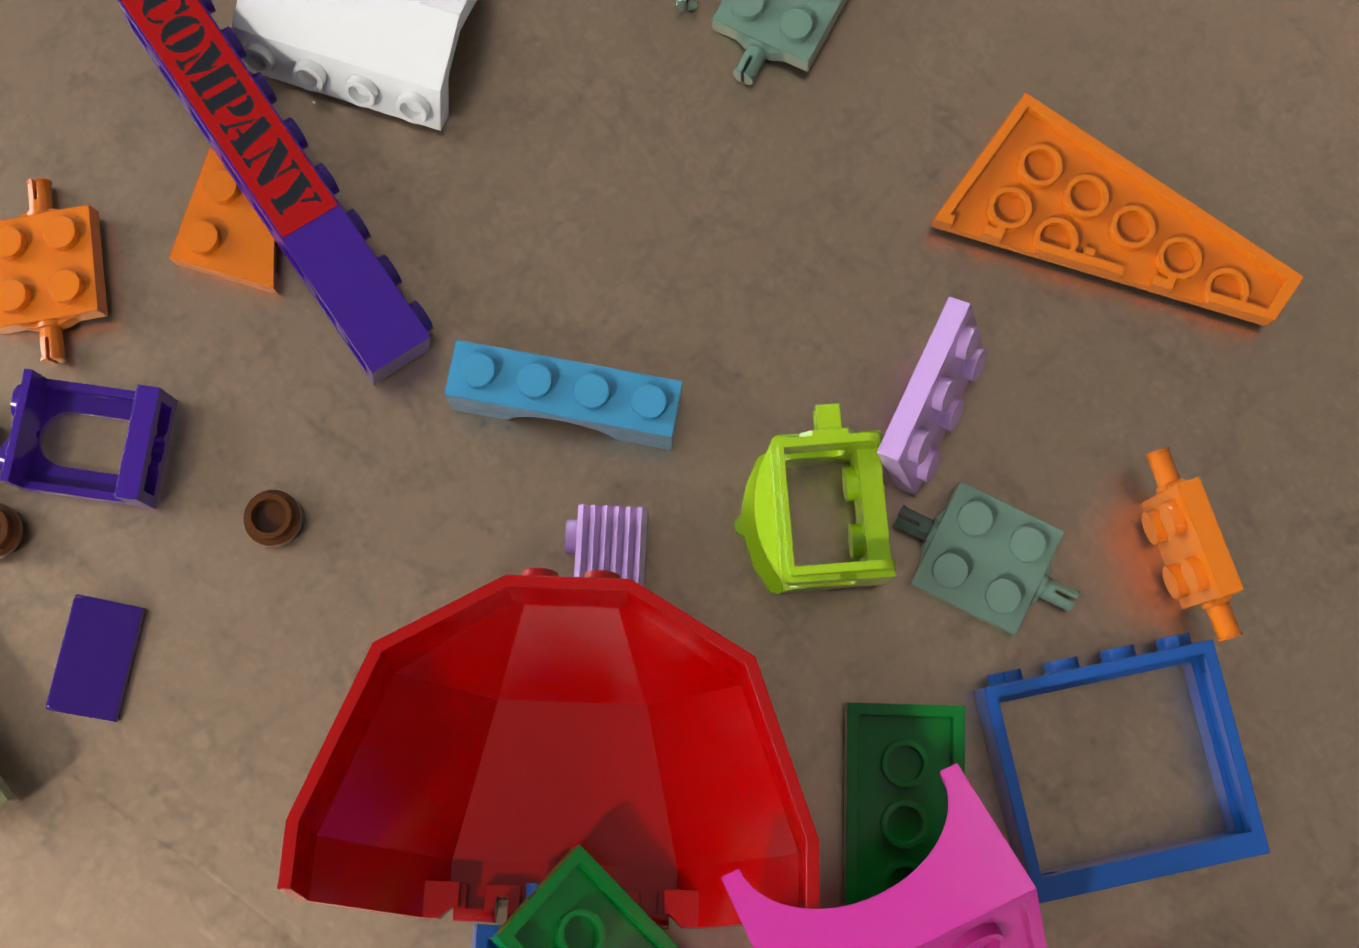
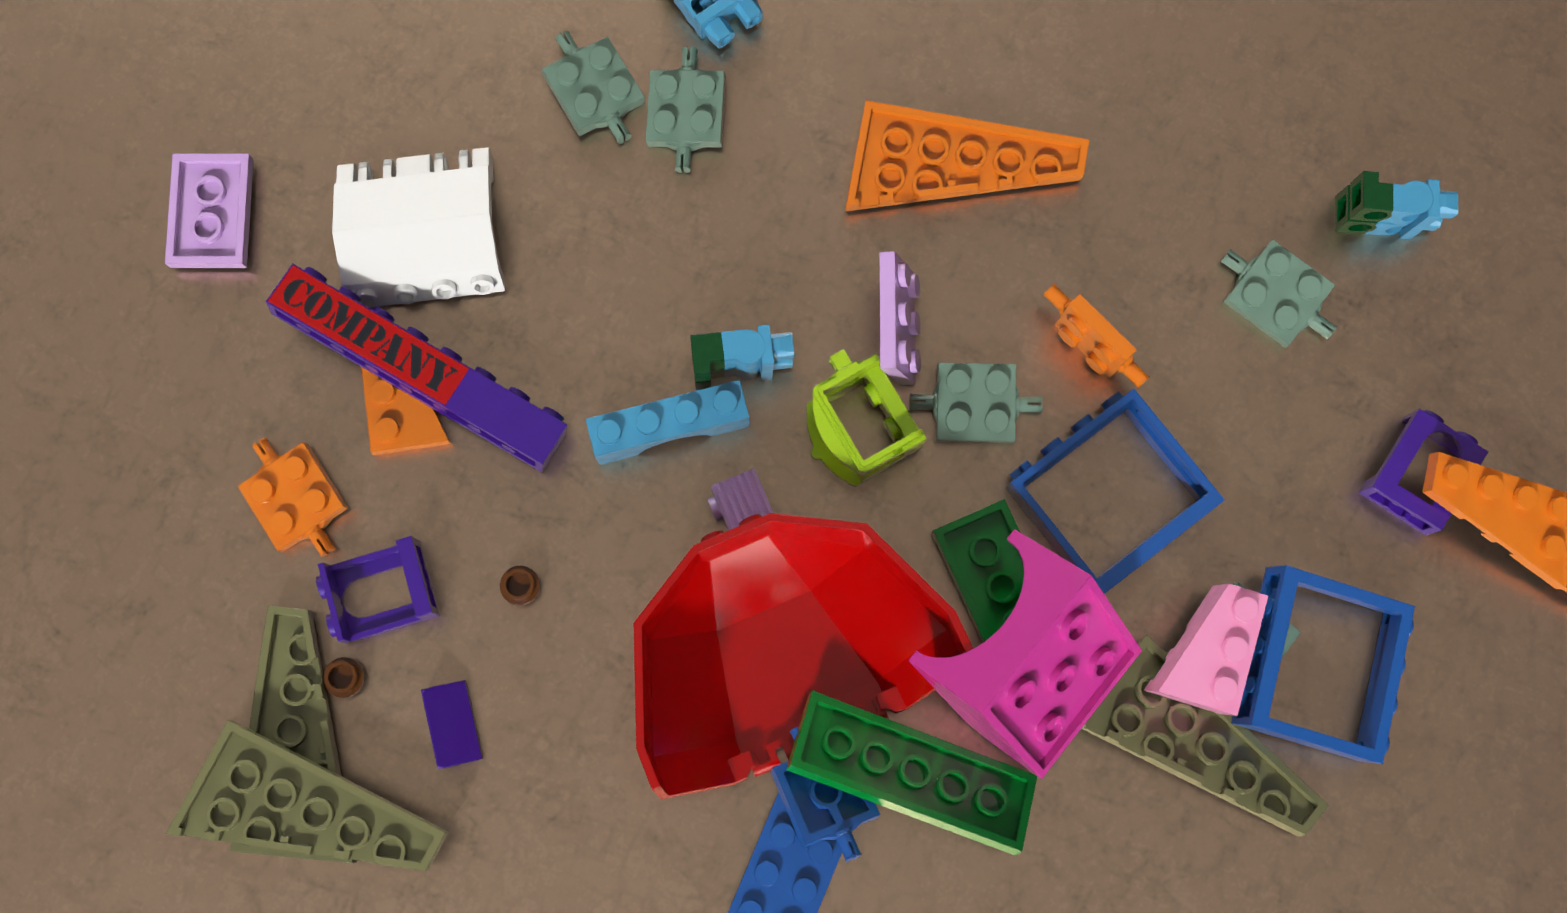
camera: 25 degrees left, 0 degrees up
none -> dark azure hips [690,325,795,391]

